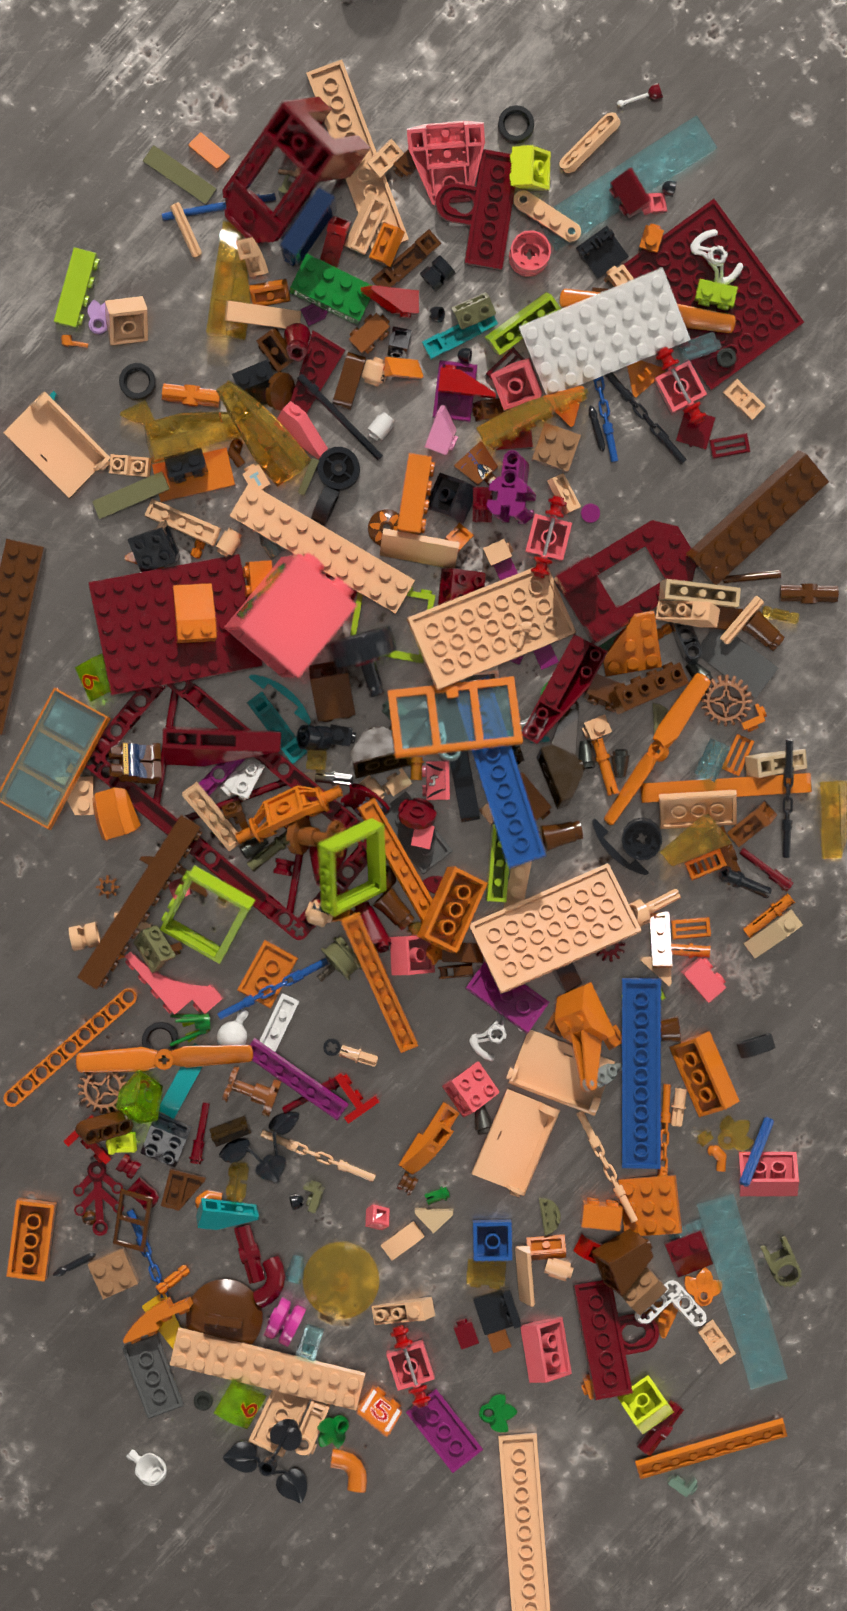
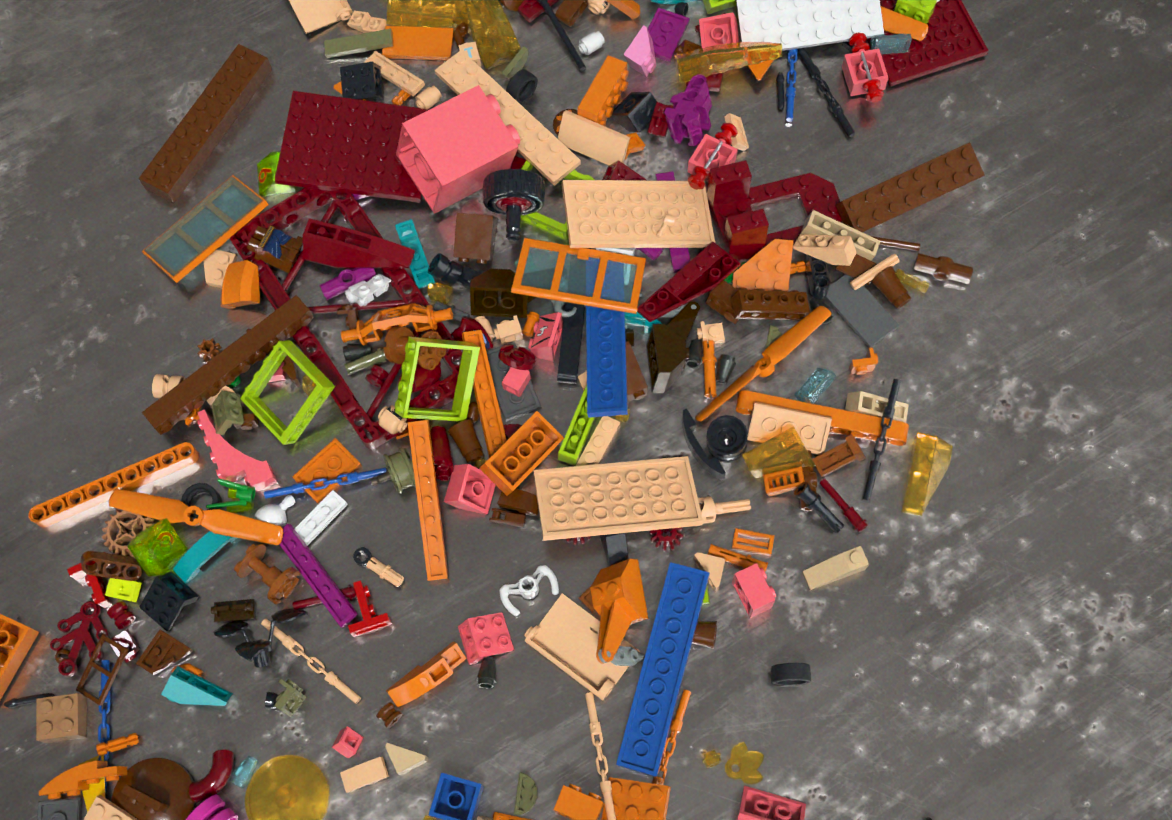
camera: 20 degrees right, 20 degrees down
black bracket [165,448,208,484] -> none
orange slope [173,583,217,643] -> none
light nougat plate [182,782,239,852] -> none
dark red pin [189,1102,210,1164] -> none
clear yellow hinge [226,1162,249,1202] -> none
dark red piece [234,1223,265,1284] -> none
teal slope [249,674,312,725] -> none
coral slope [273,401,328,460] -> none
black wheel [317,447,360,491] -> none
green pin [425,1186,450,1205] -> none
orange plate [426,944,442,965] -> none
red slope [438,365,496,399] -> none
dark orange torso [454,441,498,486] -> none
magenta plate [465,961,550,1034] -> none
light nougat door [471,1089,560,1198] -> none
light nougat brick [483,539,514,567] -> none
medium nougat brick [532,423,581,474] -> none
reddish brown plant [540,821,583,851] -> none
magenta tile [581,503,600,523] -> none
orange plate [603,1024,622,1051] -> none
orange piece [627,360,666,398] -> none
tile [650,912,672,968] -> none
orange slope [669,1031,740,1117] -> none
light nougat axle [671,1088,687,1127] -> none
dark red piece [676,411,716,450] -> none
nougat gear [700,674,753,727] -> none
orange arm [707,1145,727,1172] -> none
dark red tile [709,433,751,459] -> none
pearl dark grey tile [716,348,736,368] -> none
orange tile [721,734,755,776] -> none
light nougat slope [722,379,765,420] -> none
blue axle [739,1117,774,1187] -> none
orange pin [743,893,795,938] -> none

